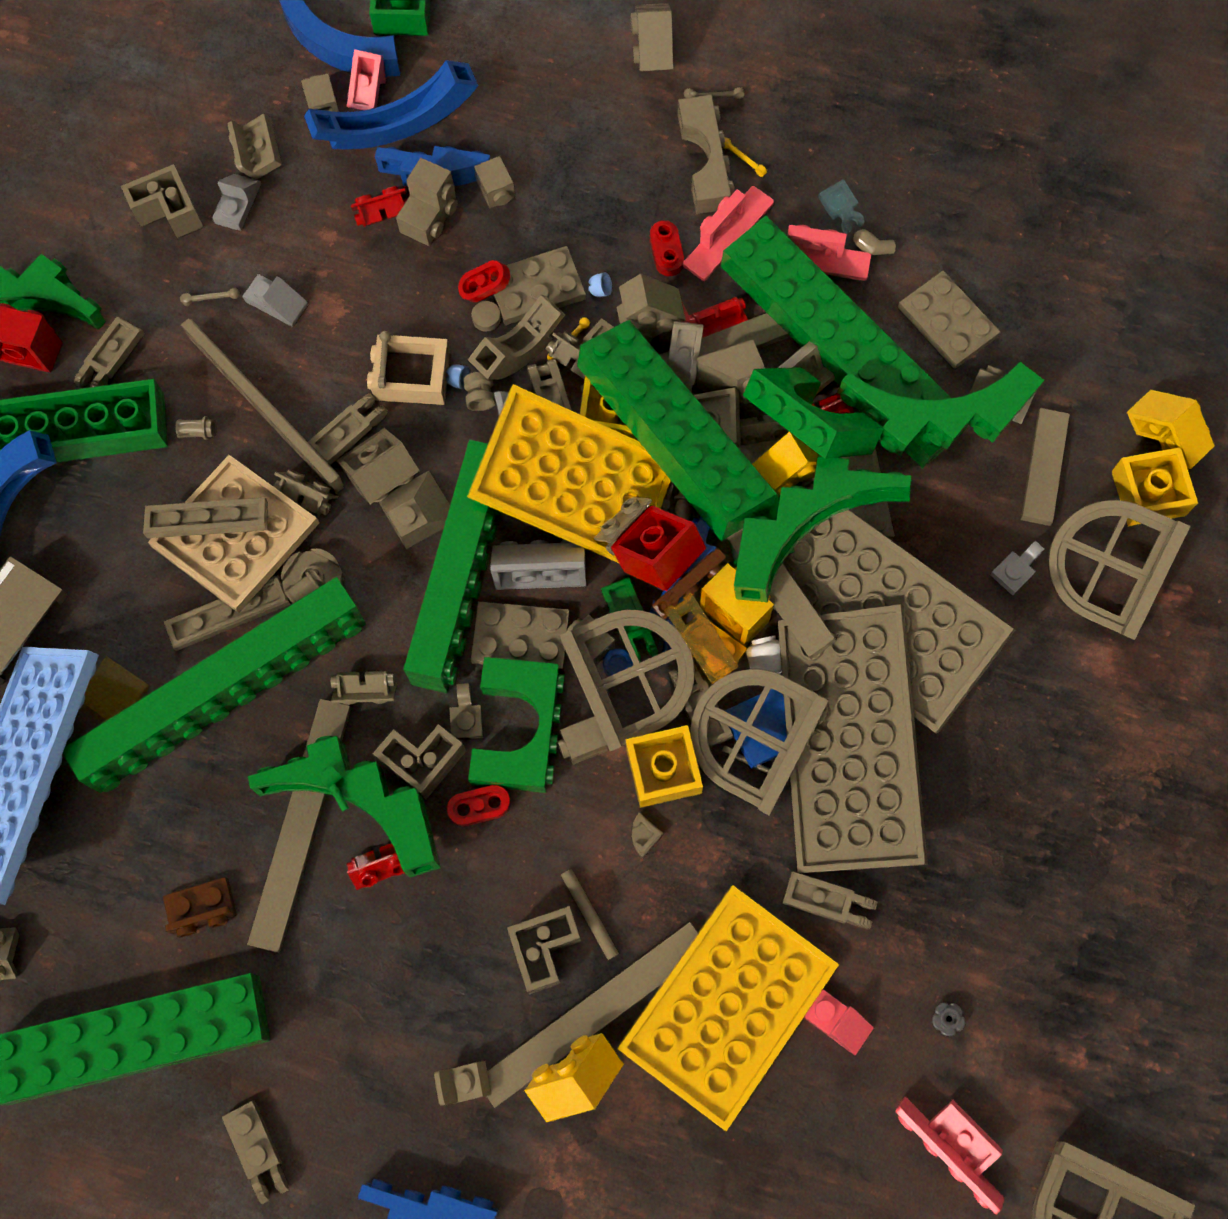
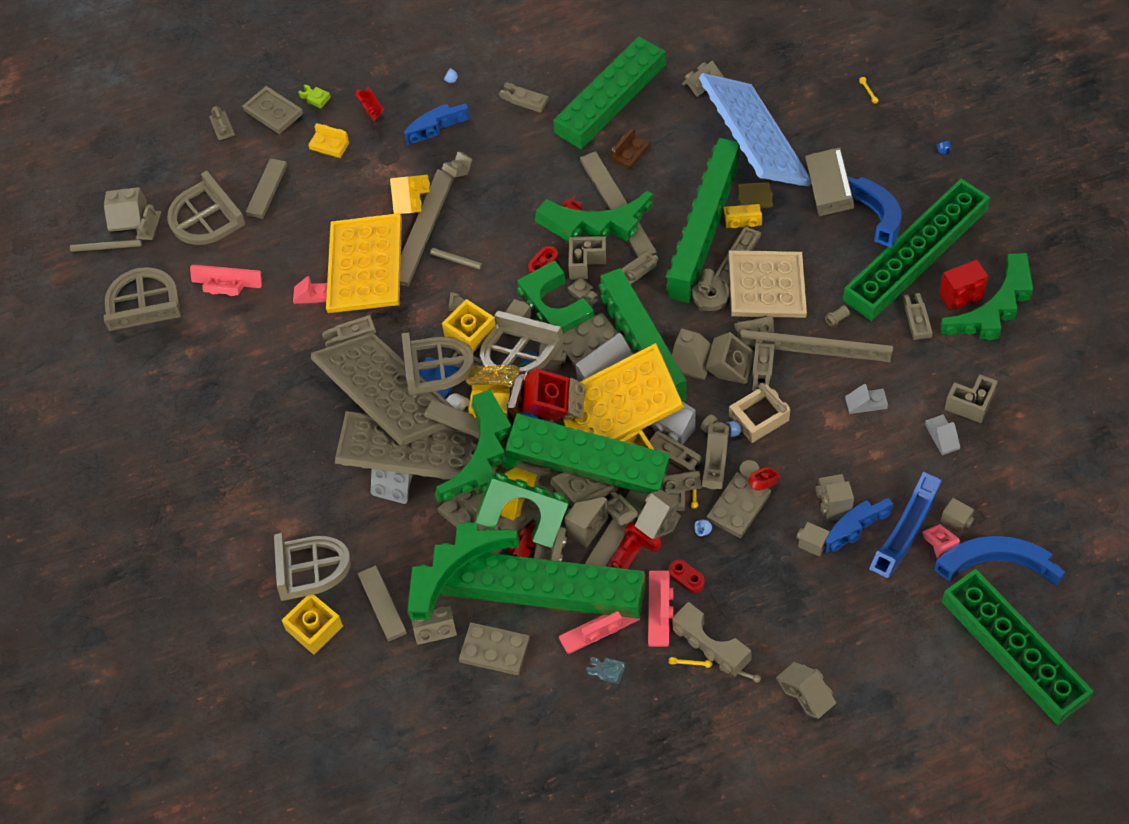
camera: 145 degrees right, 15 degrees down
dark tan plate [143,498,268,538] -> none
dark tan hinge [180,288,240,306] -> none
dark tan bracket [228,114,282,180] -> none
green hand [320,765,349,812] -> none
red hinge [351,186,408,227] -> none
dark tan brick [507,906,581,994] -> none
dark tan hinge [688,87,745,99] -> none
dark tan arm [853,229,895,256] -> none
flat silver plate [932,1003,965,1036] -> none
light grey plate [990,541,1044,595] -> none
yellow brick [1127,390,1215,469] -> none
none -> yellow bracket [724,204,762,228]

